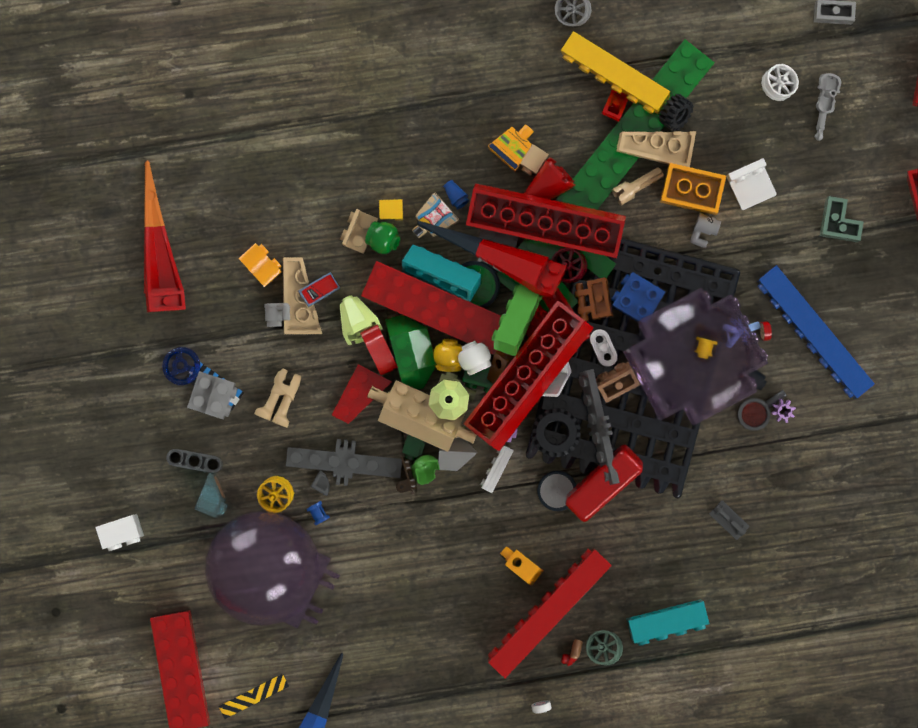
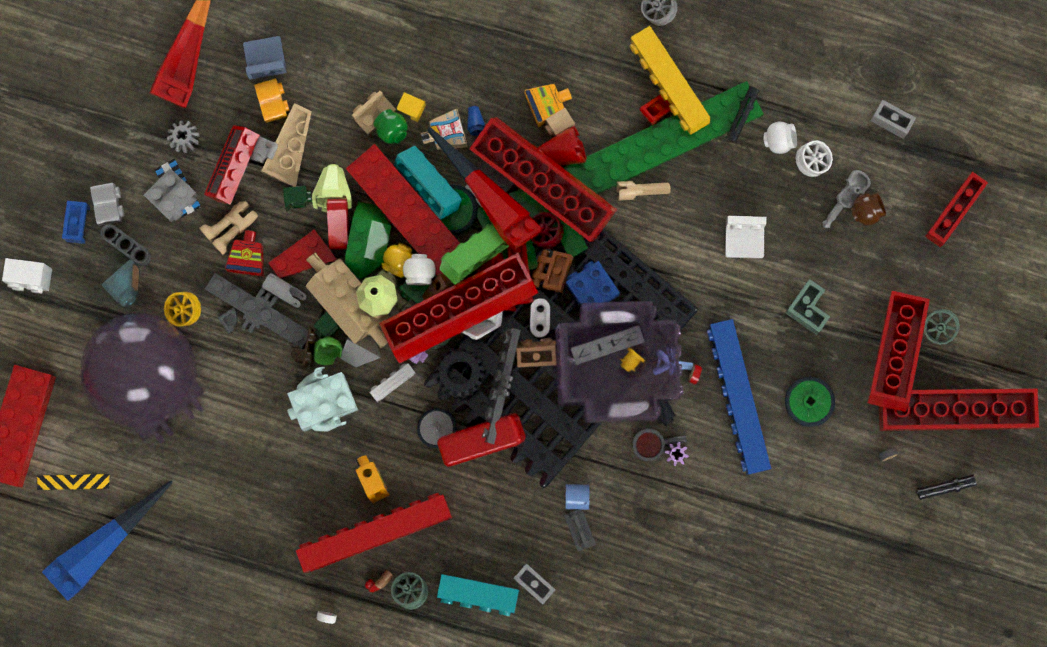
camera: 25 degrees right, 5 degrees down
clear blue piece [162,347,201,385] -> none
slope [298,272,341,308] -> none
blue bush [306,501,330,526] -> none
tan wing [616,131,696,167] -> none
black tyre [659,94,694,131] -> none
light orange brick [660,163,726,215] -> none
light grey piece [690,213,721,248] -> none
none -> blue panel [62,201,90,244]
none -> light grey brick [90,183,124,226]
none -> light grey gear [167,120,200,153]
none -> brick [204,125,260,205]
none -> red torso [225,231,264,277]
none -> sand blue bracket [243,36,287,80]
none -> light grey piece [262,273,306,308]
none -> dark green window [283,186,312,212]
none -> light aqua torso [287,367,358,432]
none -> light grey brick [514,564,555,604]
none -> medium blue piece [566,484,589,510]
none -> flat silver sticker [571,326,644,365]
none -> black pin [725,86,760,143]
none -> white piece [764,122,797,154]
none -> green wheel [785,377,835,427]
none -> reddish brown piece [851,193,886,226]

